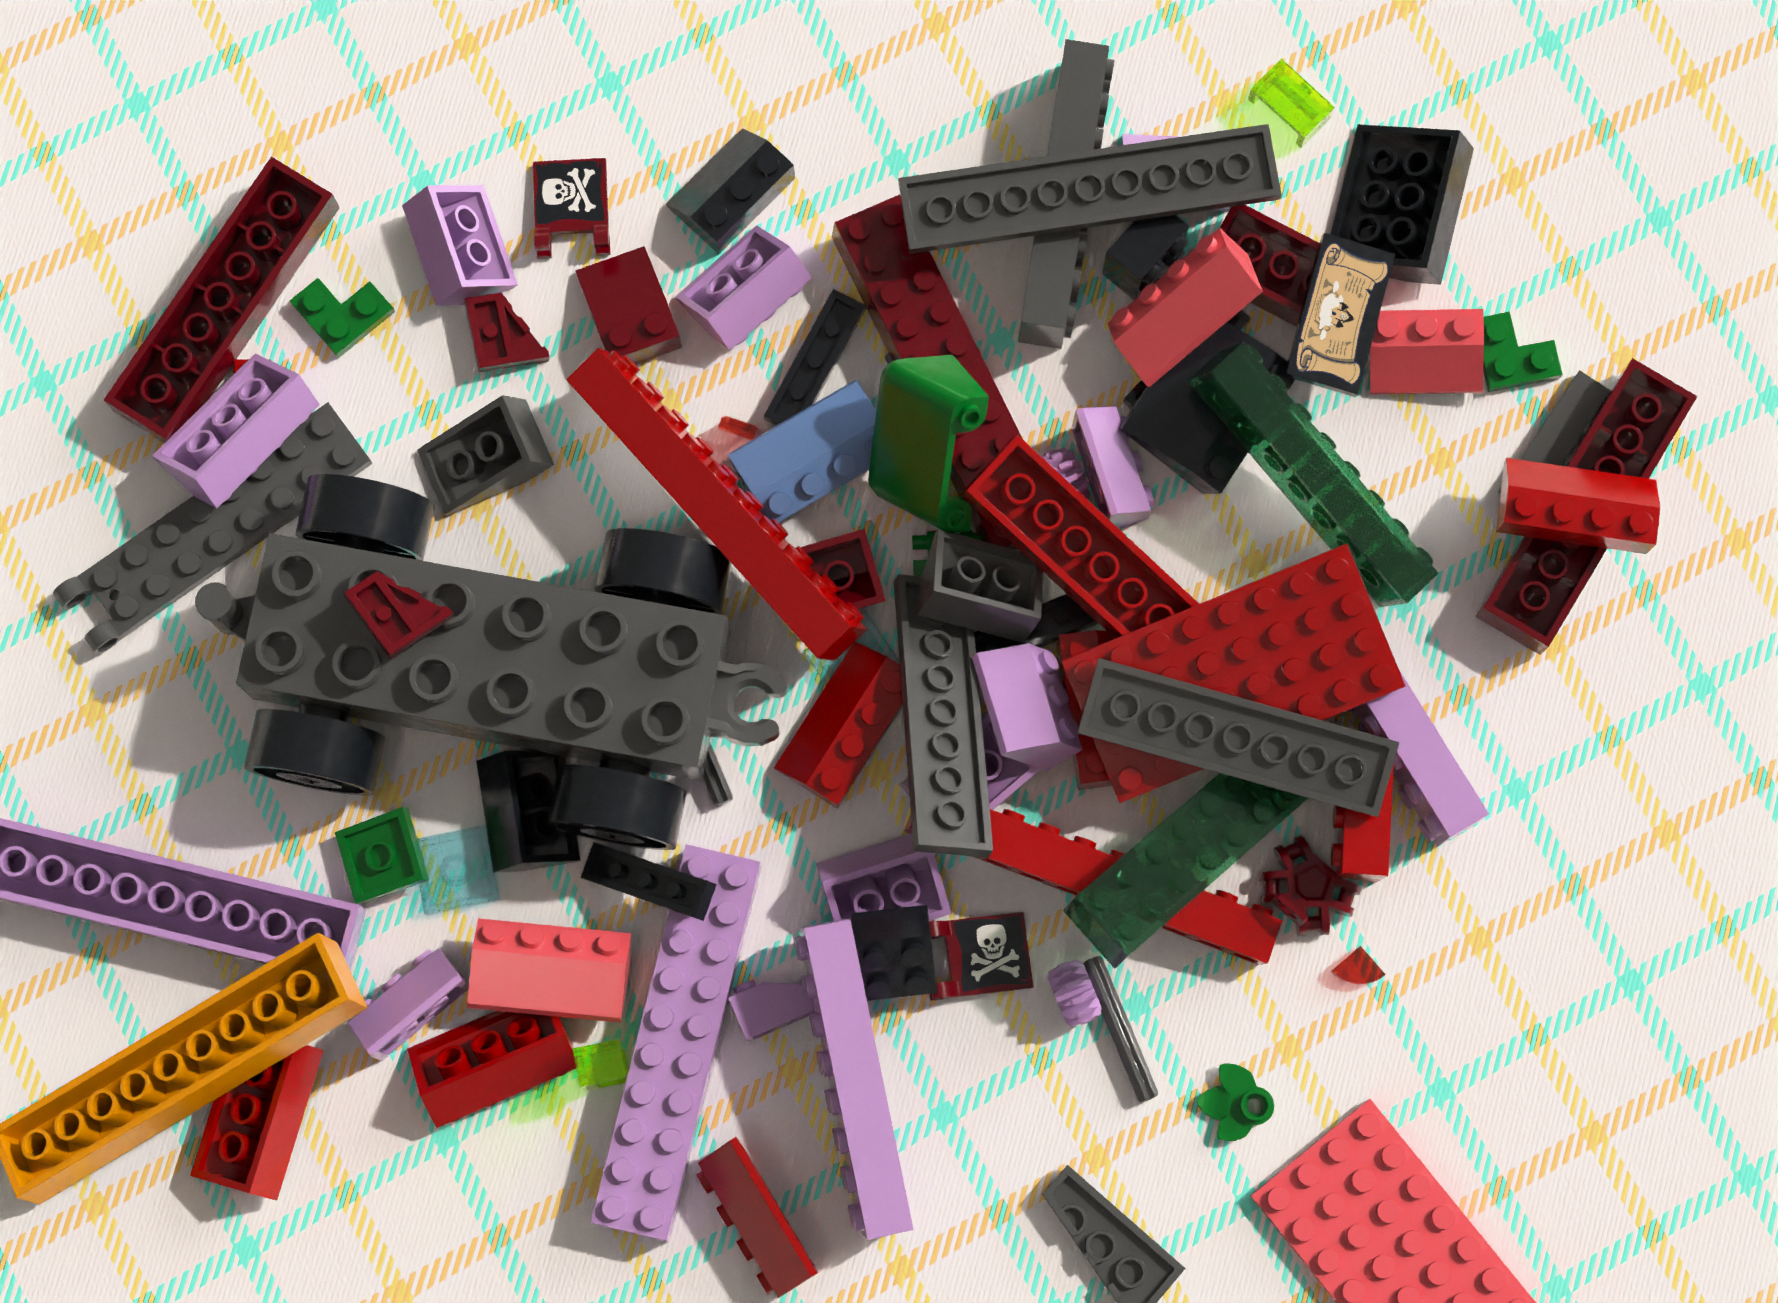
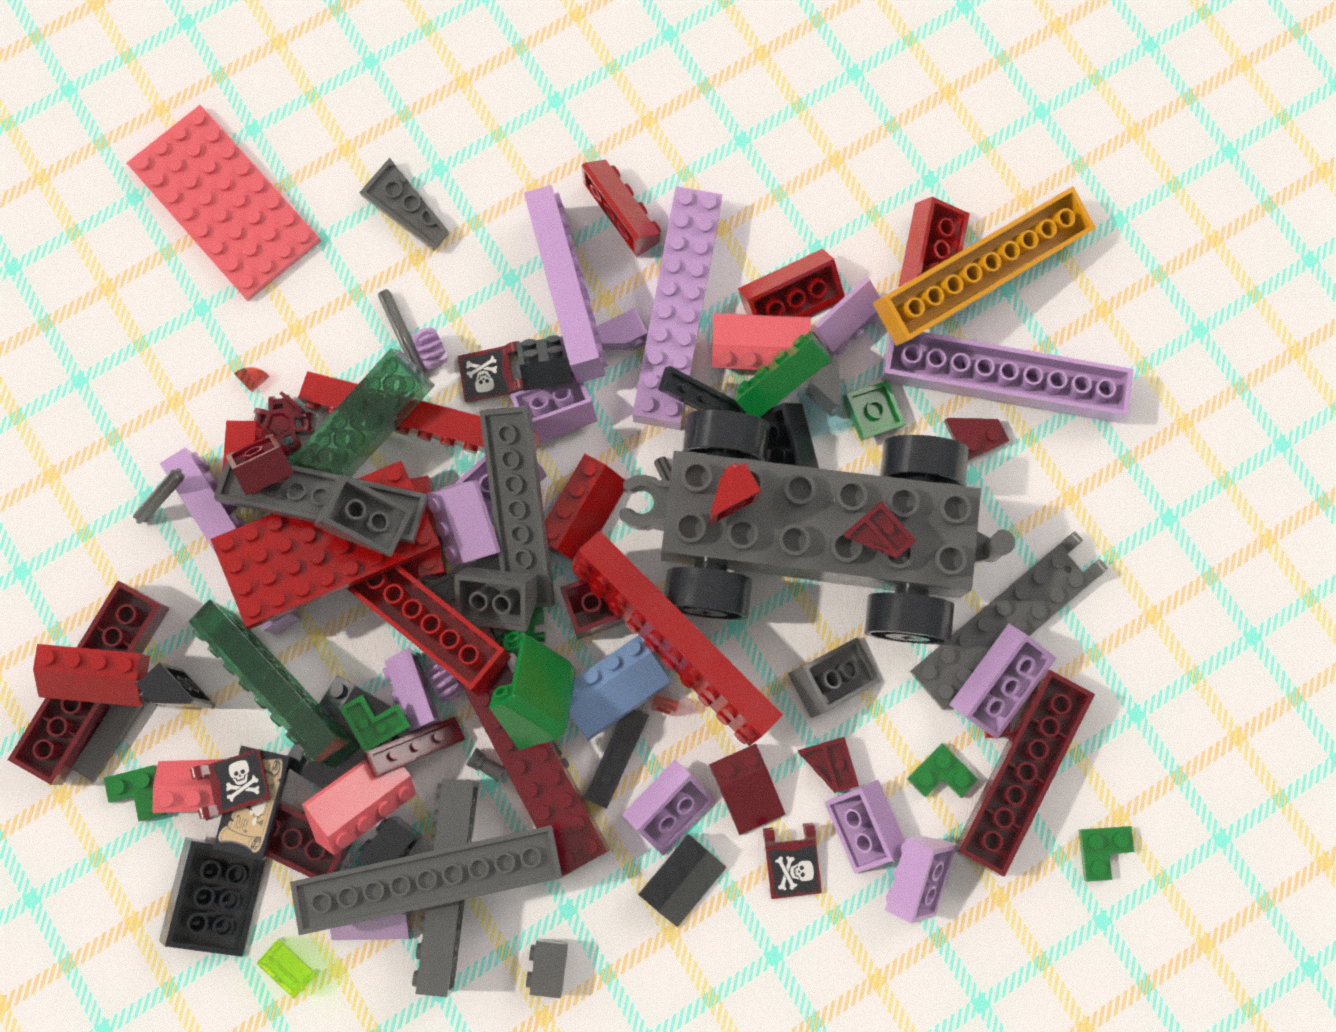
camera: 175 degrees right, 0 degrees up
clear neon green panel [573,1039,629,1091] -> none
green plate [1196,1063,1274,1141] -> none
none -> dark grey axle [133,468,185,524]
none -> black slope [136,662,215,709]
none -> flag [190,749,271,821]
none -> dark red slope [226,433,294,496]
none -> dark grey slope [314,475,413,557]
none -> green plate [339,695,411,753]
none -> tile [363,717,465,778]
none -> dark grey pin [466,748,505,782]
none -> dark grey brick [526,939,569,999]
none -> red slope [709,463,761,525]
none -> green brick [735,331,831,418]
none -> dark grey slope [805,356,841,416]
none -> lavender slope [885,835,957,924]
none -> dark red wing [944,417,1010,461]
none -> green plate [1078,826,1135,882]

